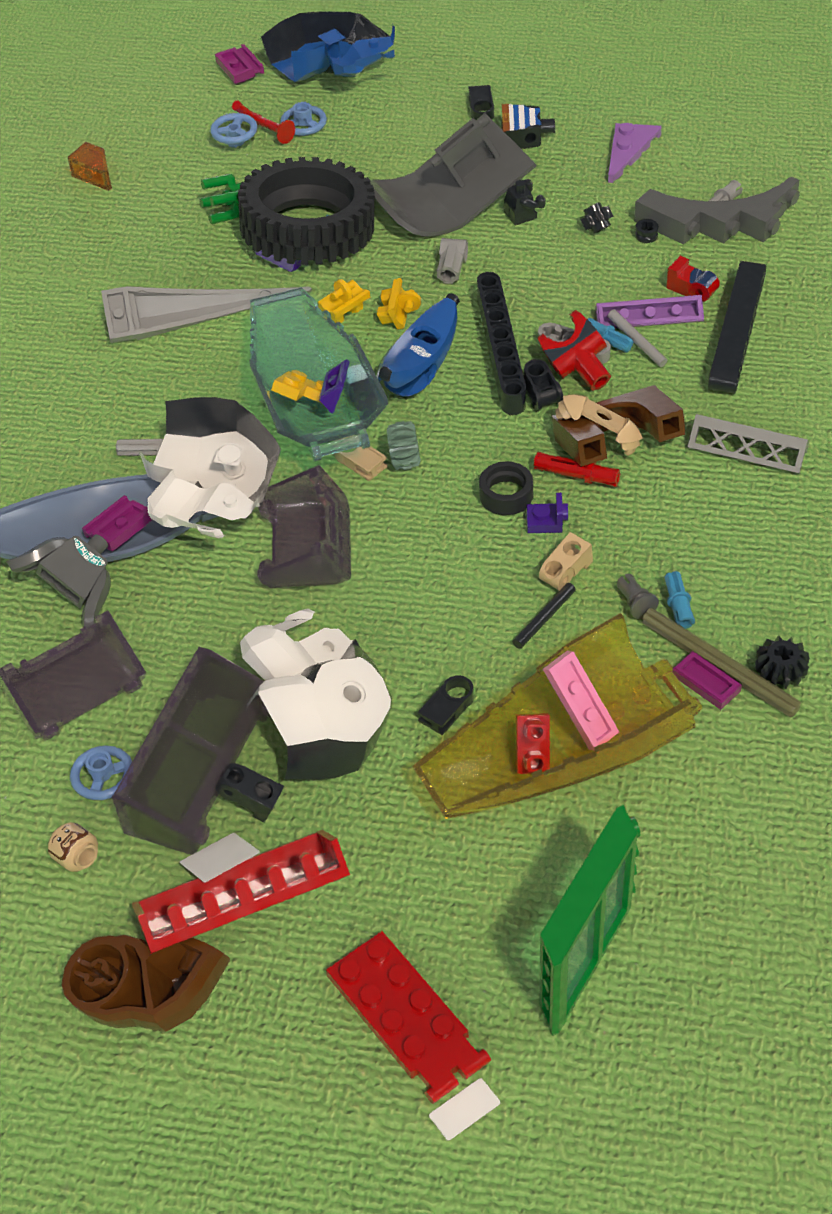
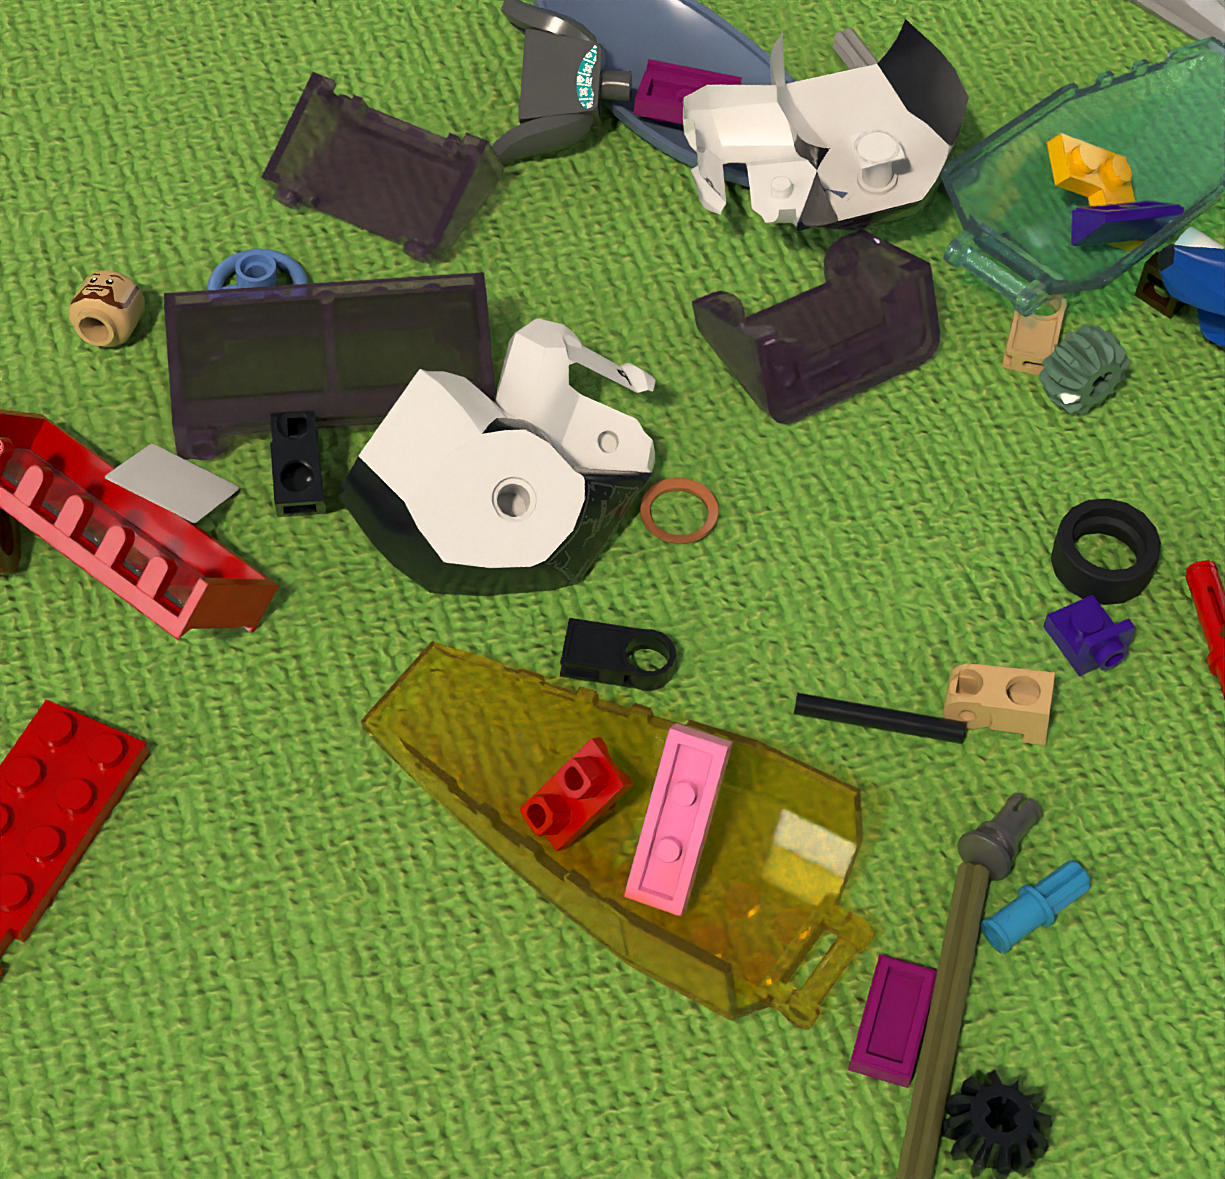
camera: 55 degrees right, 5 degrees up
green window [539,805,641,1036] -> none
none -> nougat piece [640,478,718,544]

